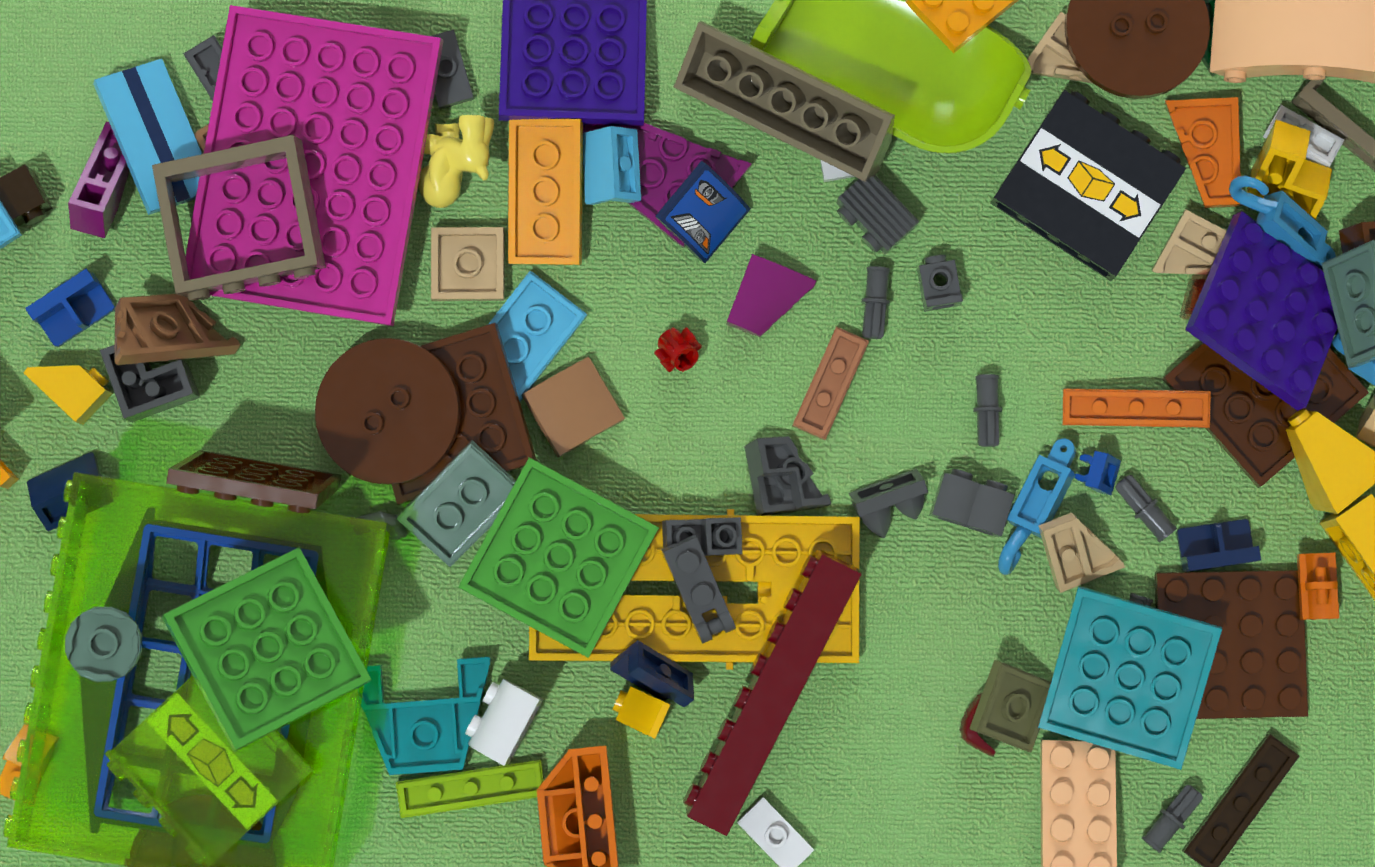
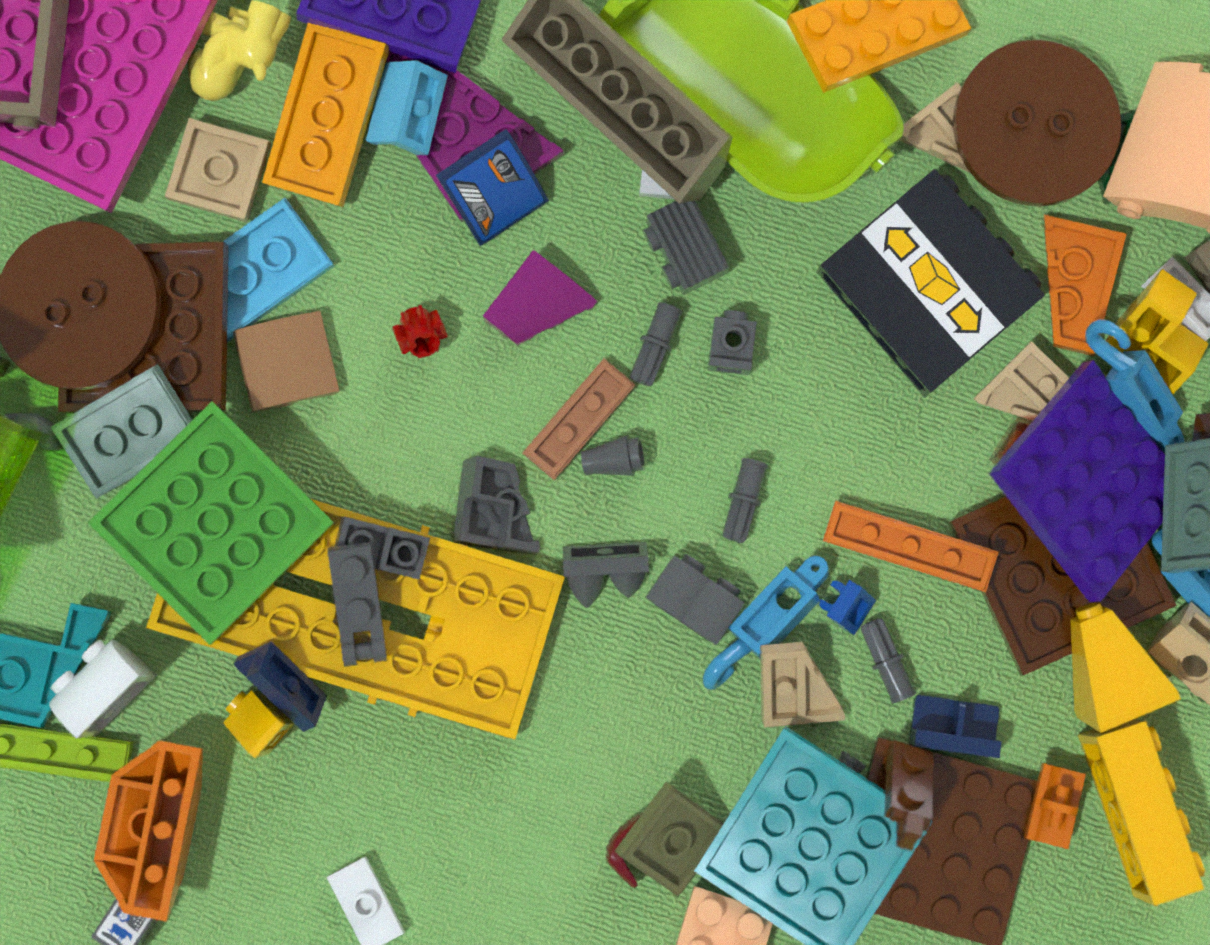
camera: 15 degrees right, 0 degrees up
dark red brick [683,549,862,836] -> none
none -> dark grey cone [581,435,645,476]
none -> reddish brown hinge [884,740,934,851]

